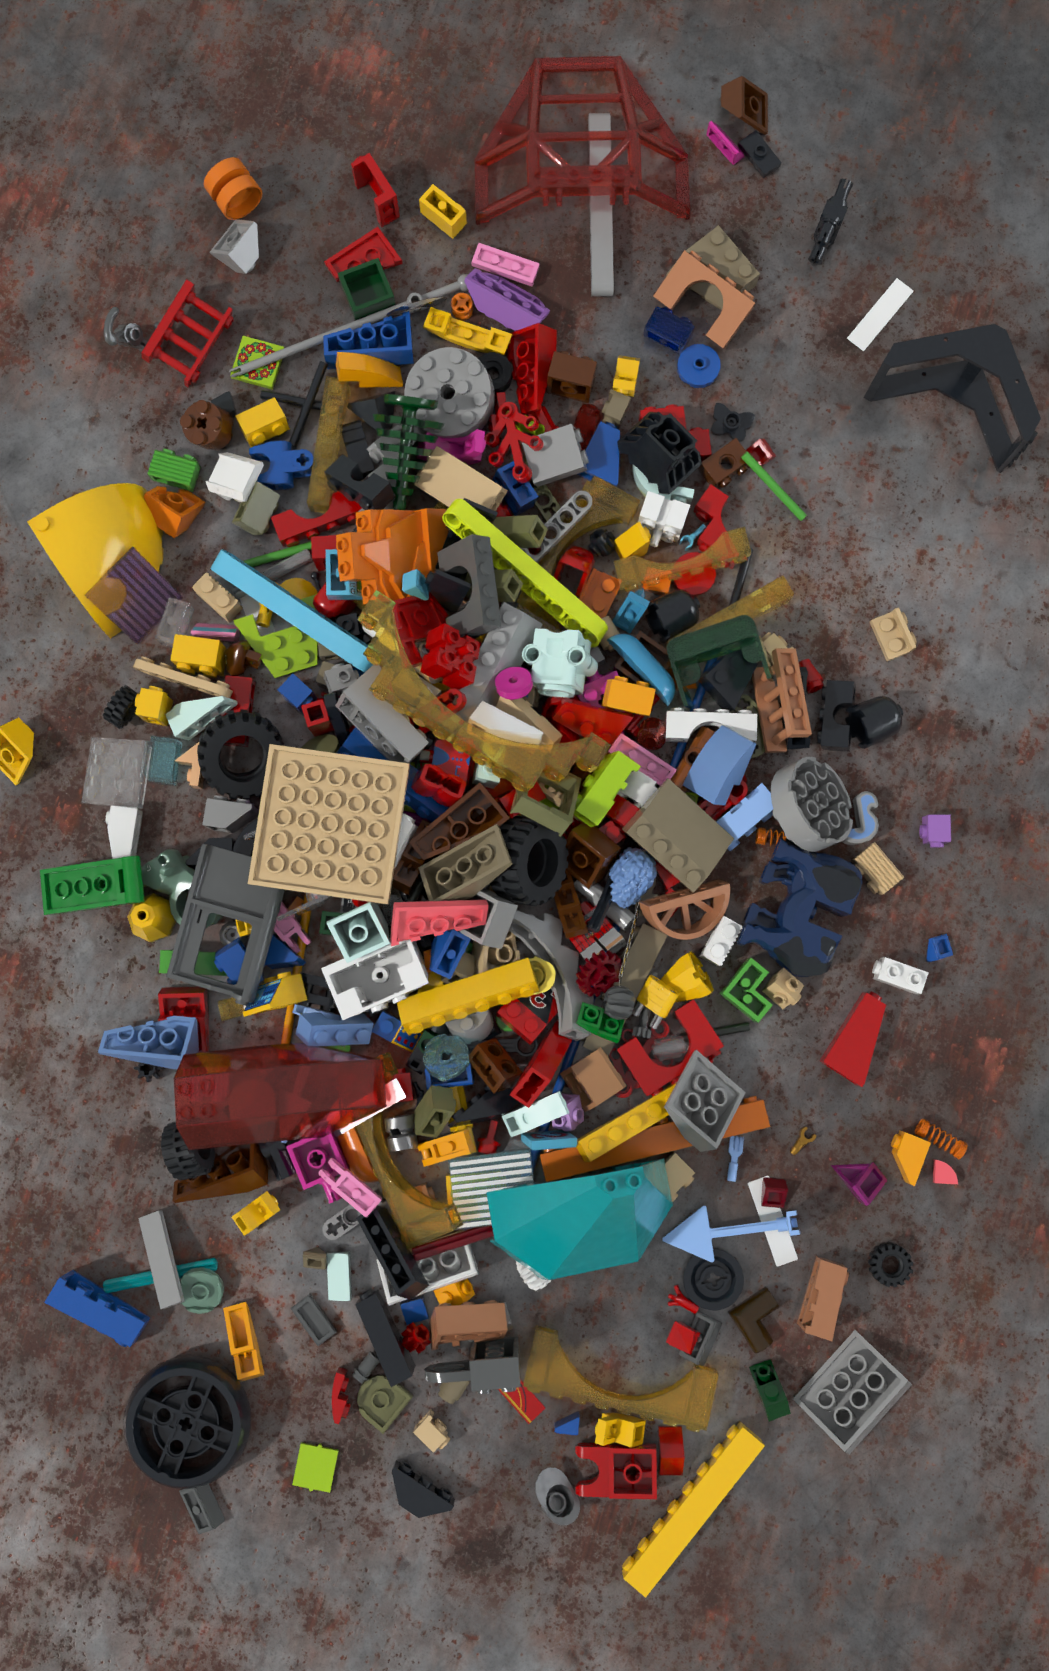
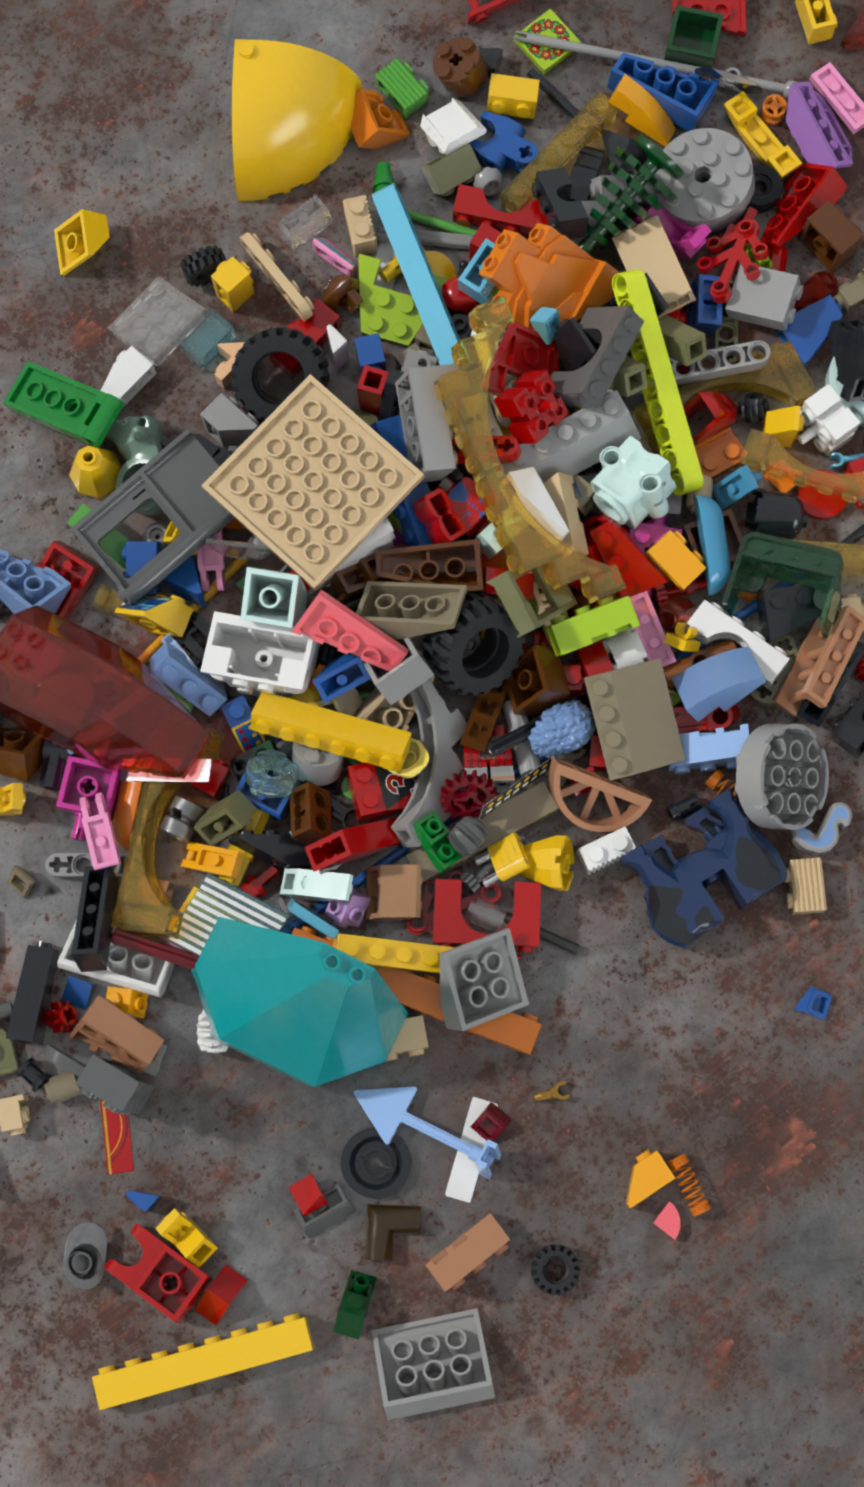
camera: 40 degrees right, 5 degrees down
piece [85,546,183,644] -> none
light aqua slope [165,696,238,741] -> none
yellow piece [171,634,226,678] -> none
black bar [289,361,328,447] -> none
light aqua slope [327,1251,352,1301] -> none
dark pink piece [495,667,533,700] -> none
clear yellow arch [523,1325,719,1432] -> none
red bar [668,1285,699,1314] -> none
bright green brick [719,958,773,1023] -> none
light blue piece [727,1136,744,1182] -> none
tan brick [762,968,804,1009] -> none
red slope [819,991,886,1087] -> none
magenta slope [831,1162,887,1206] -> none
white brick [872,957,928,994] -> none
none -> black bush [15,1057,51,1093]
none -> white slope [327,324,349,371]
none -> green cone [372,162,396,193]
none -> light grey plate [473,167,503,196]
none -> yellow tile [663,622,701,652]
none -> black pin [666,794,702,822]

